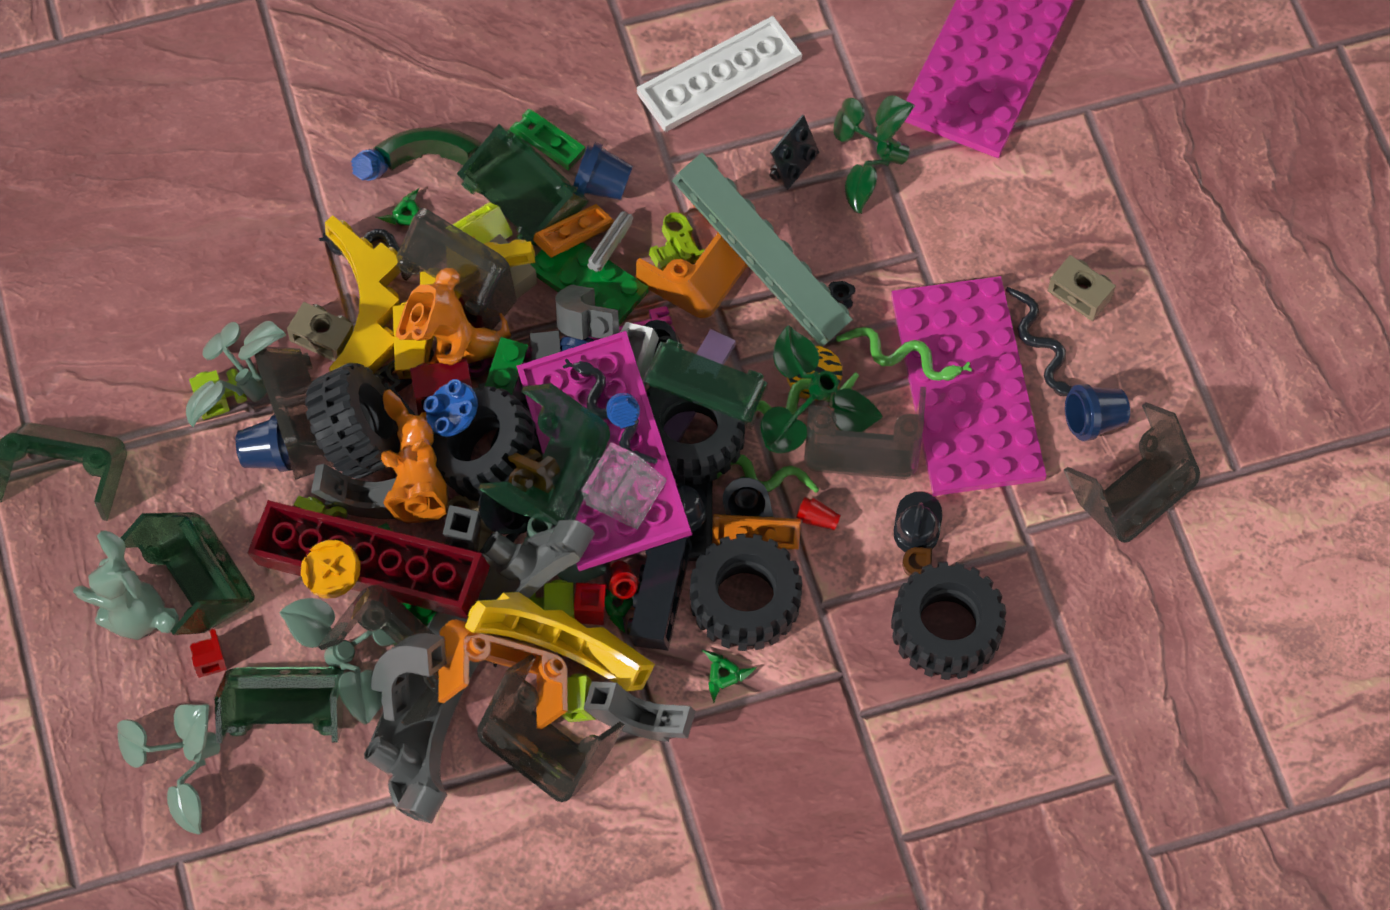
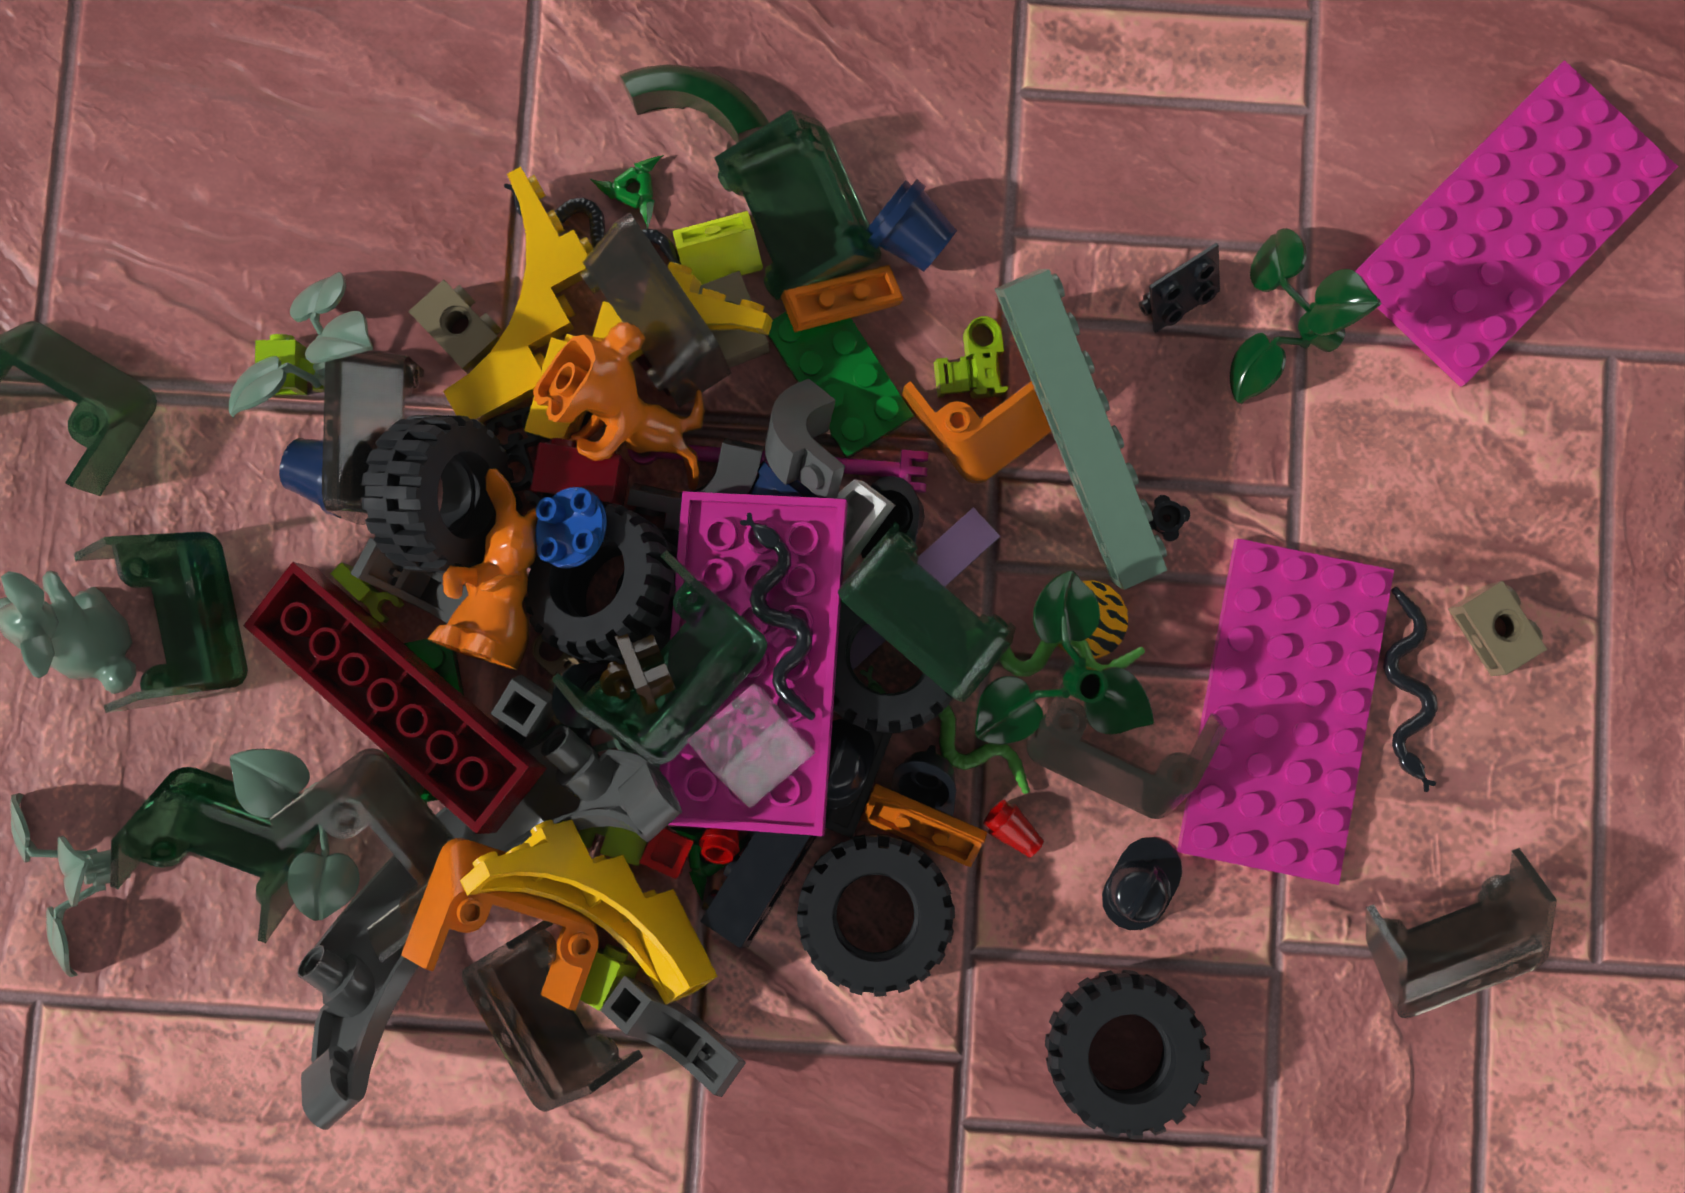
camera: 20 degrees right, 20 degrees up
red panel [190,628,227,678] -> none
light orange tile [301,540,361,599] -> none
blue piece [351,149,389,181] -> none
dark grey arch [372,633,446,721] -> none
green plate [485,337,528,395] -> none
green plate [510,109,586,171] -> none
light grey axle [587,211,633,272] -> none
blue piece [606,393,640,429] -> none
white plate [637,16,802,132] -> none
green piece [702,650,758,703] -> none
bright green animal [836,327,972,381] -> none
reddish brown tile [902,547,932,576] -> none
dark blue piece [1065,384,1130,441] -> none

